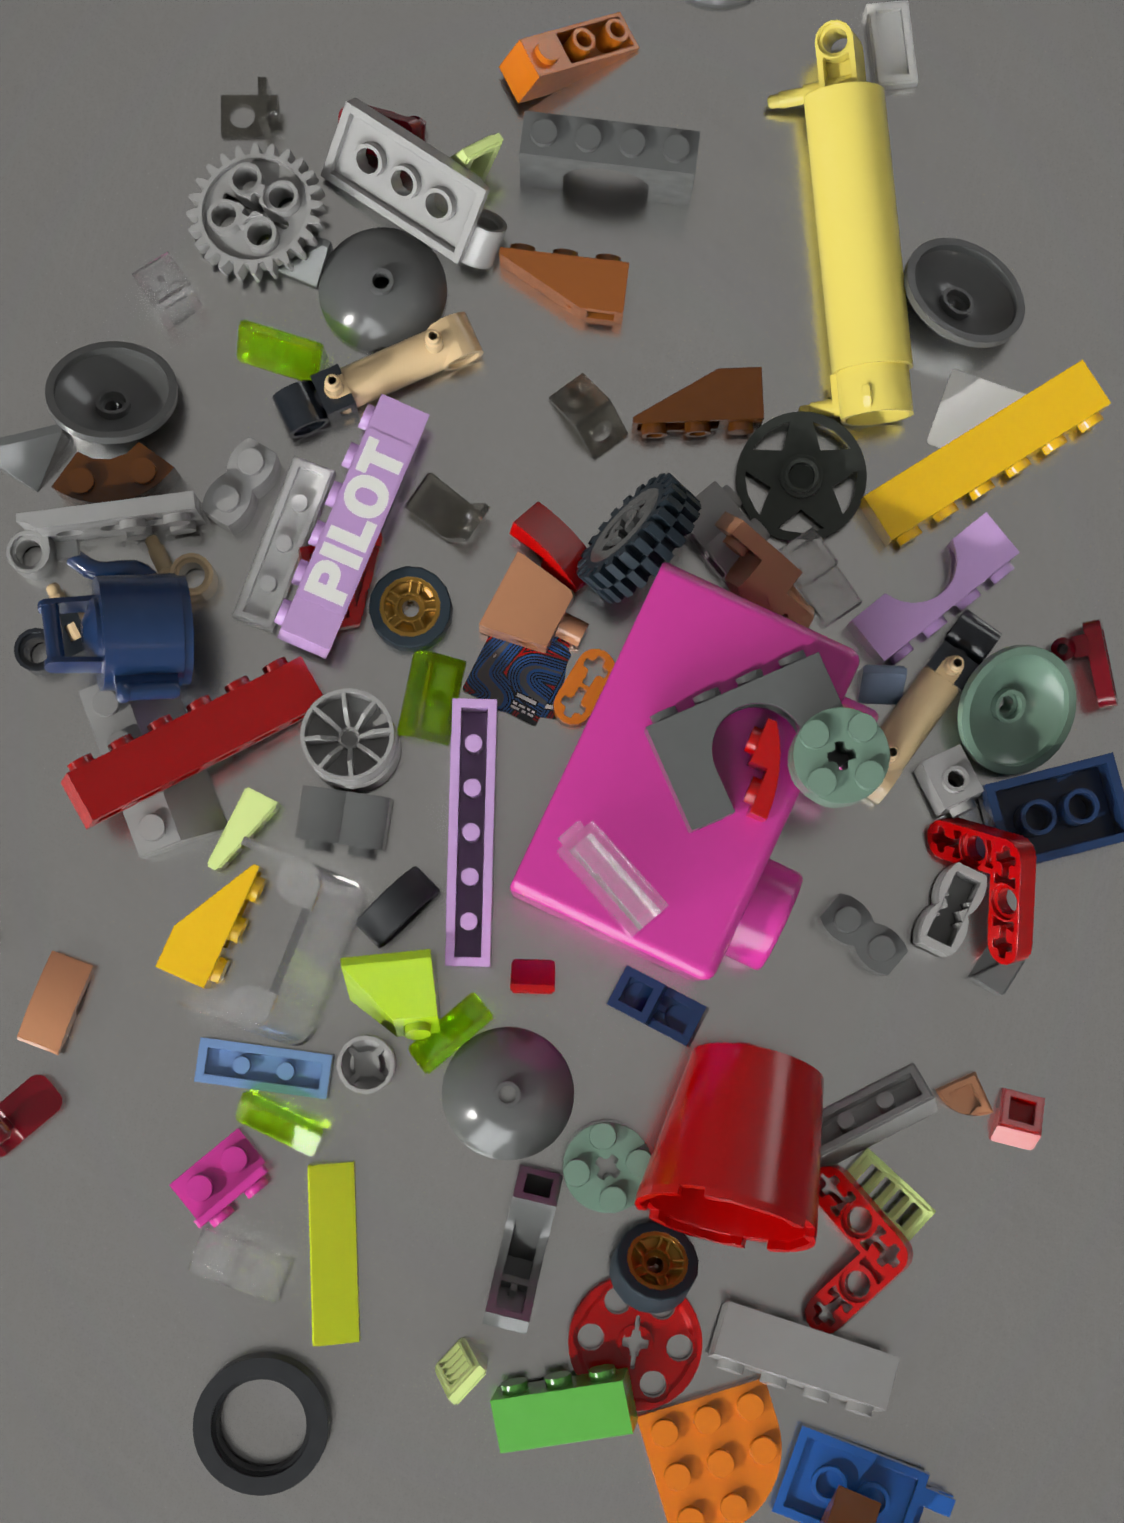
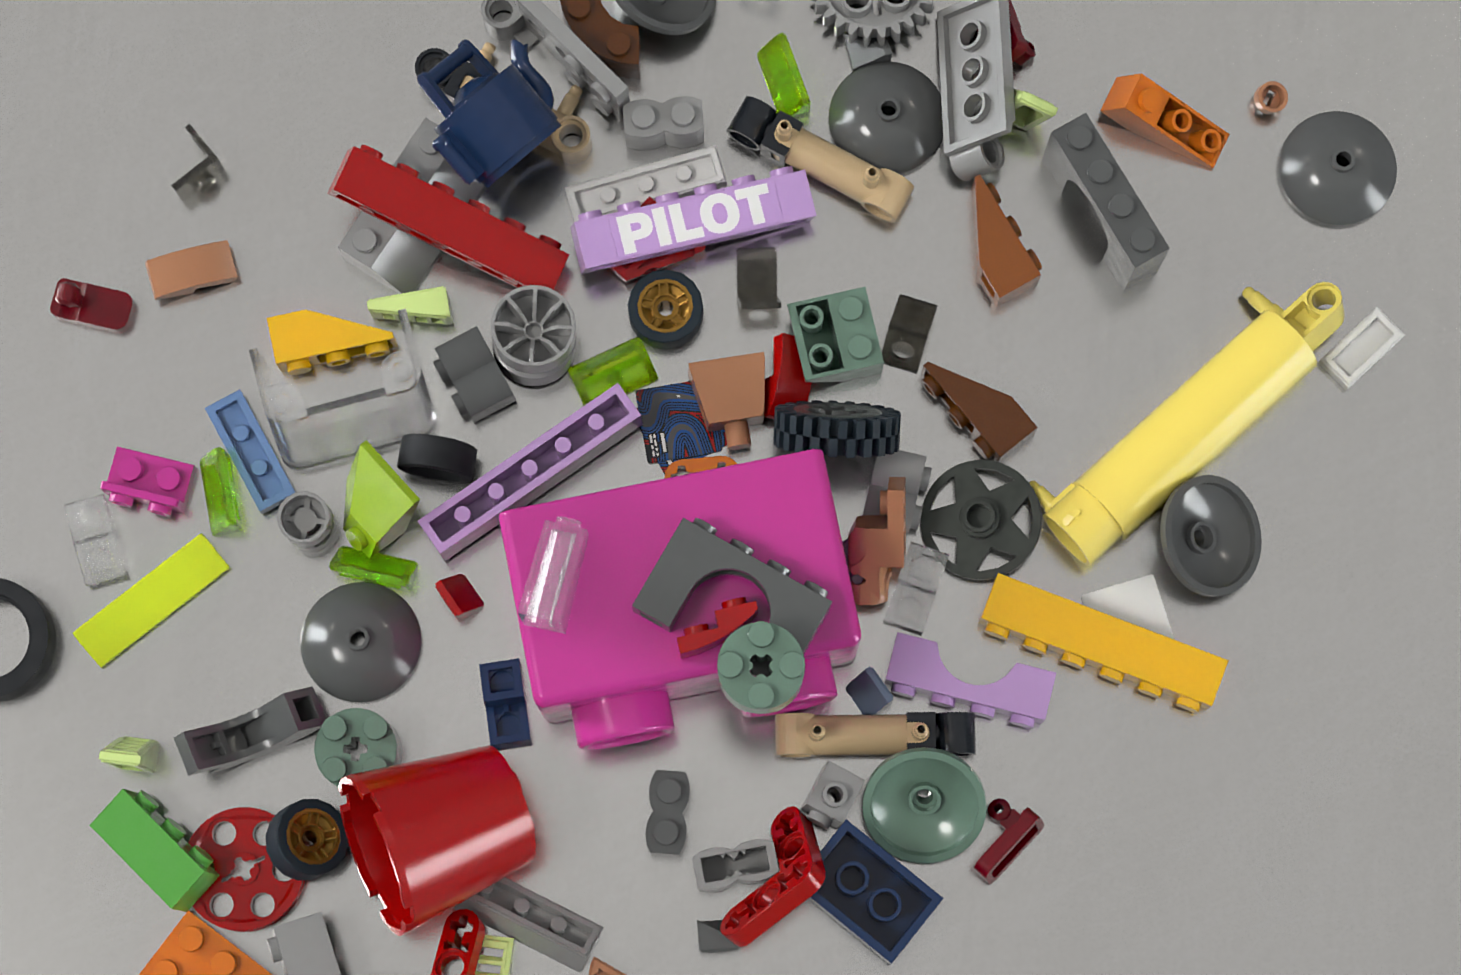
camera: 60 degrees right, 5 degrees down
none -> sand green slope [787,287,884,382]

